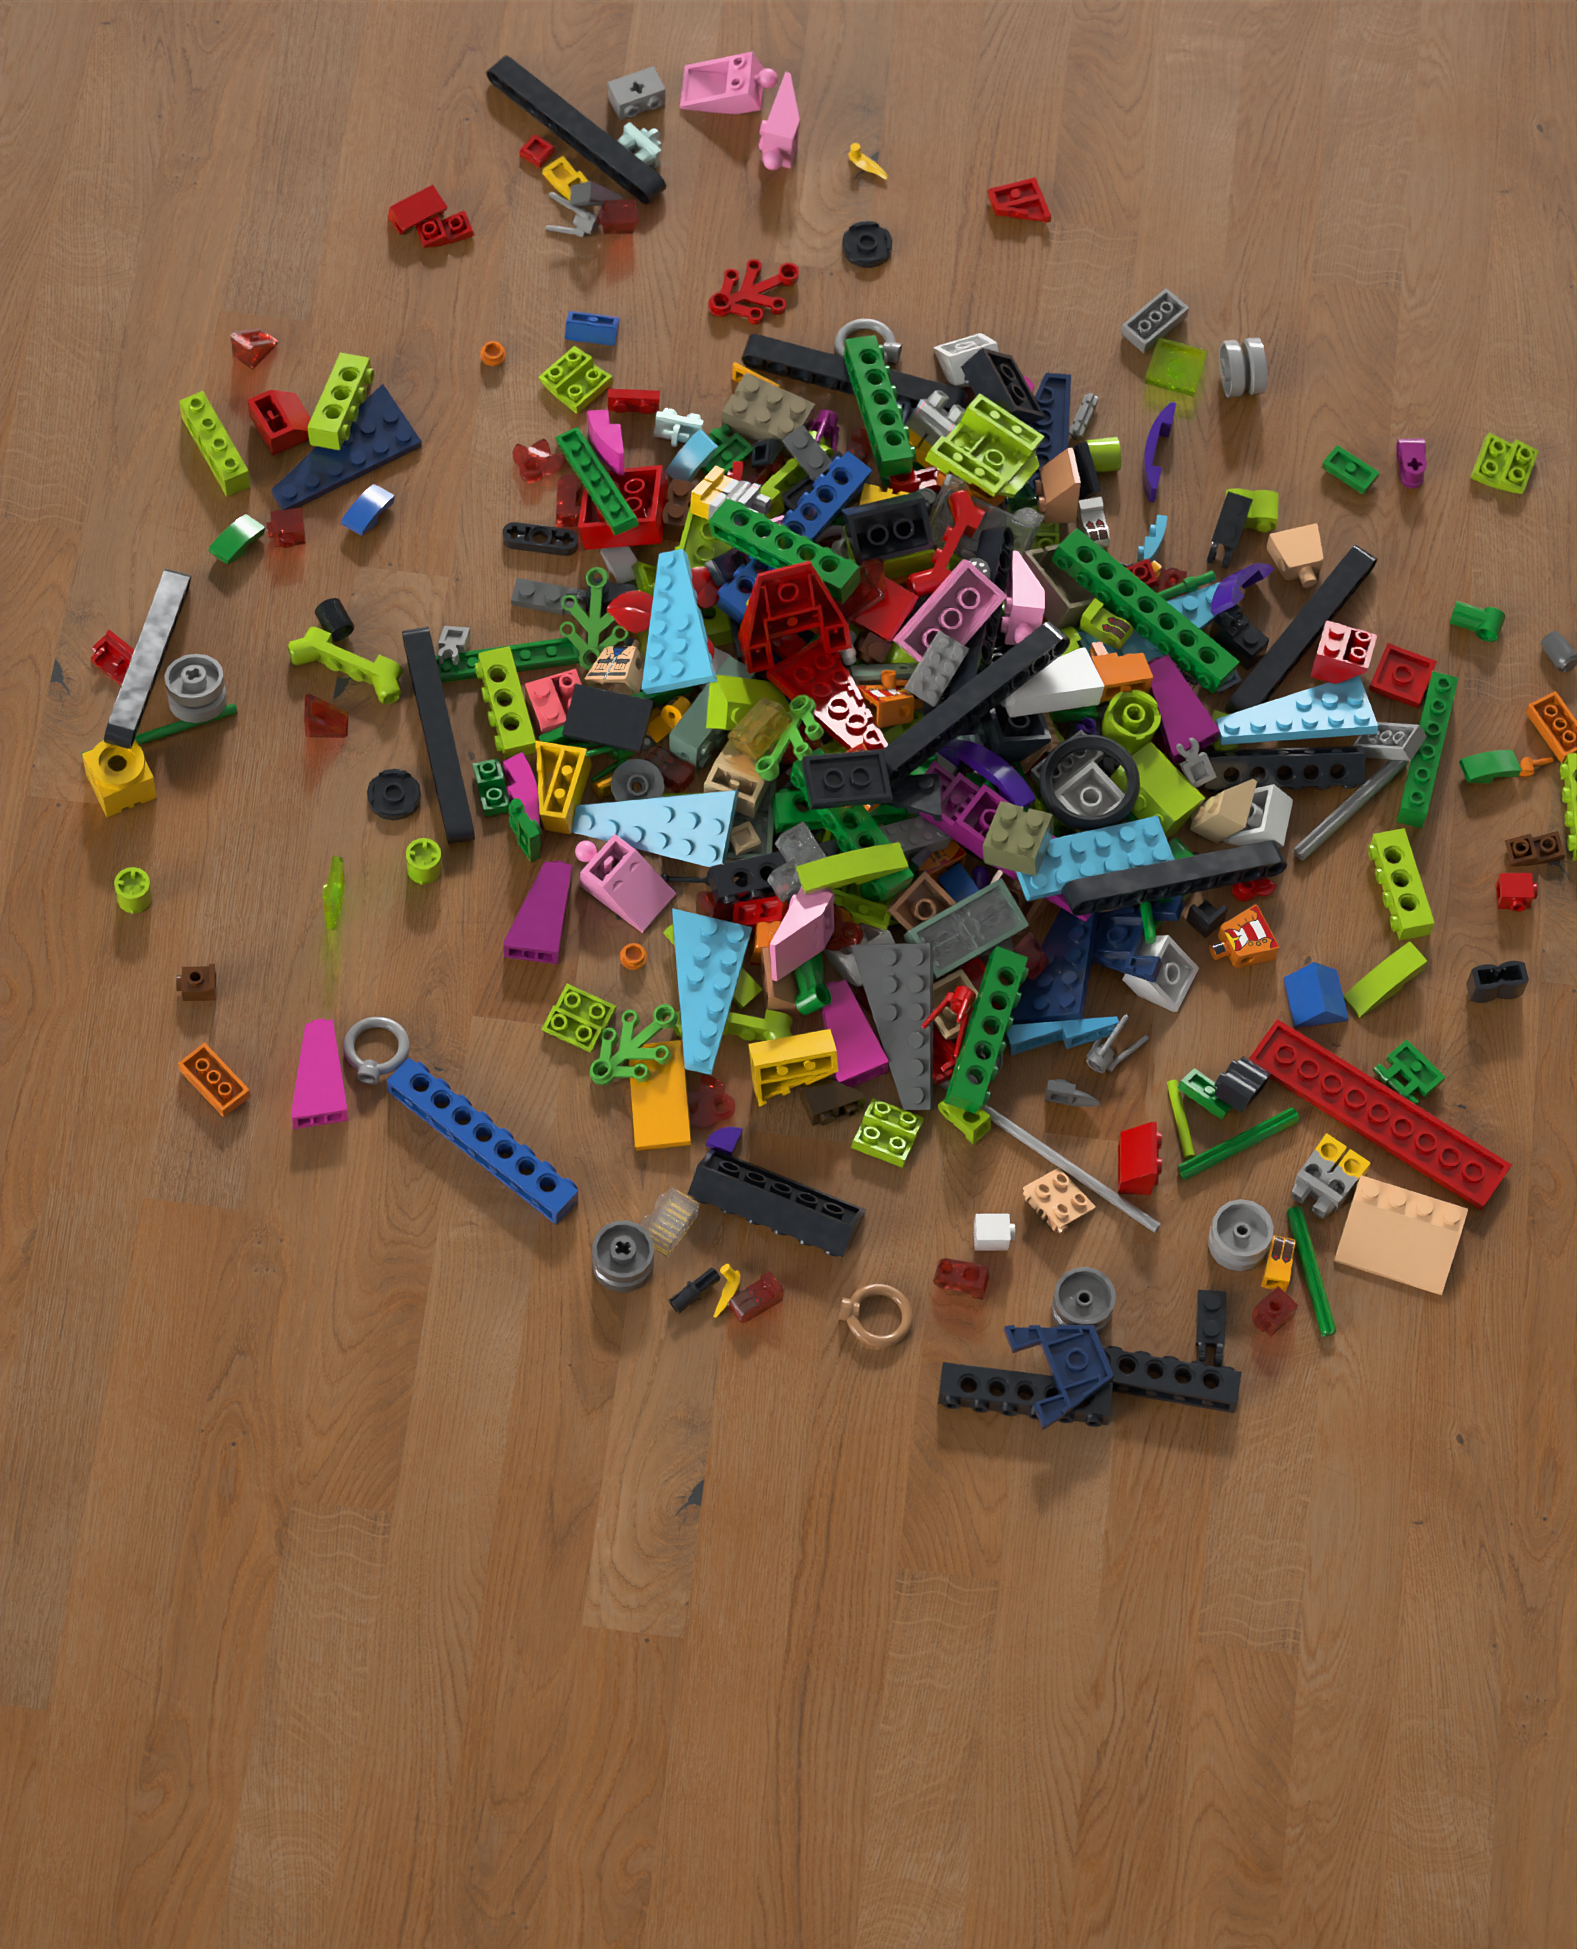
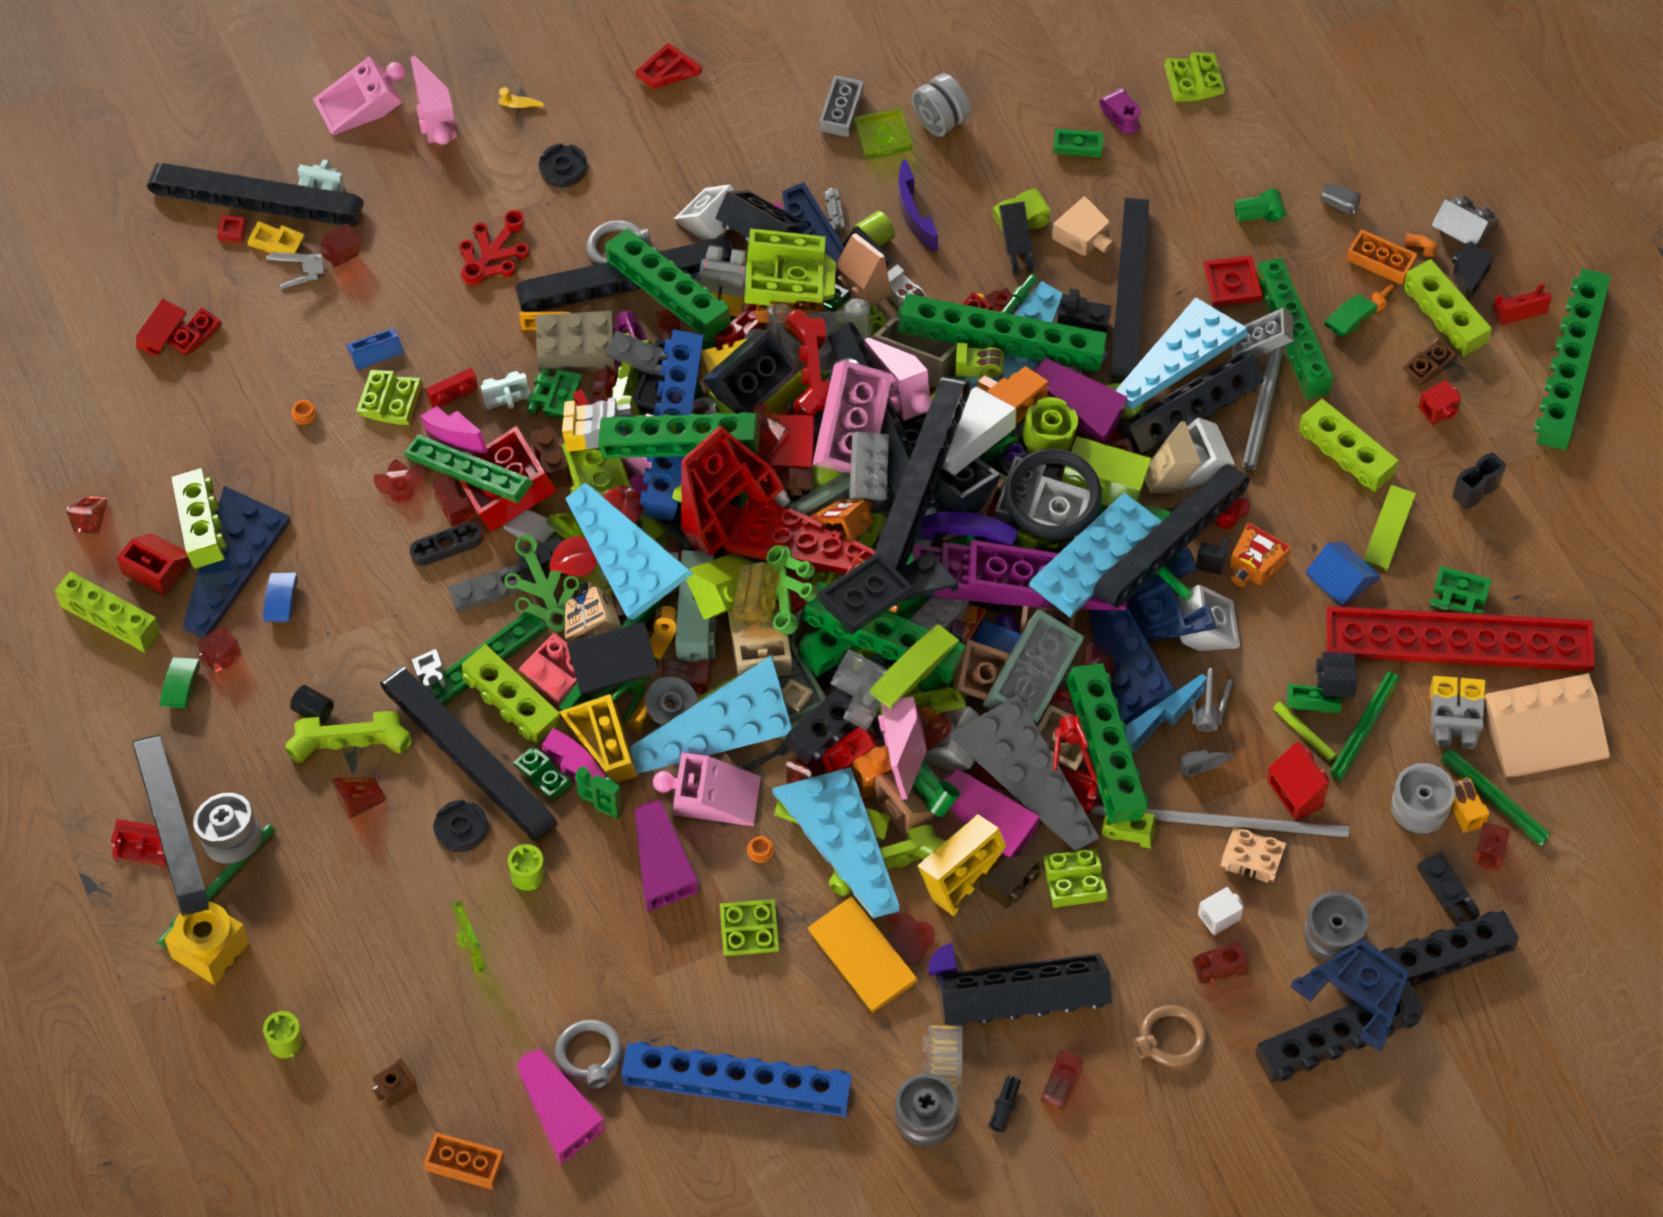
camera: 25 degrees left, 5 degrees down
dark grey slope [570,181,623,206] -> none
bright green plant [590,1004,678,1086] -> none
light grey brick [607,66,666,120] -> none
medium azure slope [666,430,718,482] -> none
black tile [705,548,747,587] -> none
yellow bar [713,1264,740,1318] -> none
black slope [751,438,784,468] -> none
orange hand [881,670,908,689] -> none
olive piece [983,801,1054,877] -> none
medium azure slope [1137,515,1167,562] -> none
light grey plate [1176,737,1216,788] -> none
dark purple slope [1211,563,1274,616] -> none
red slope [1310,620,1377,684] -> none

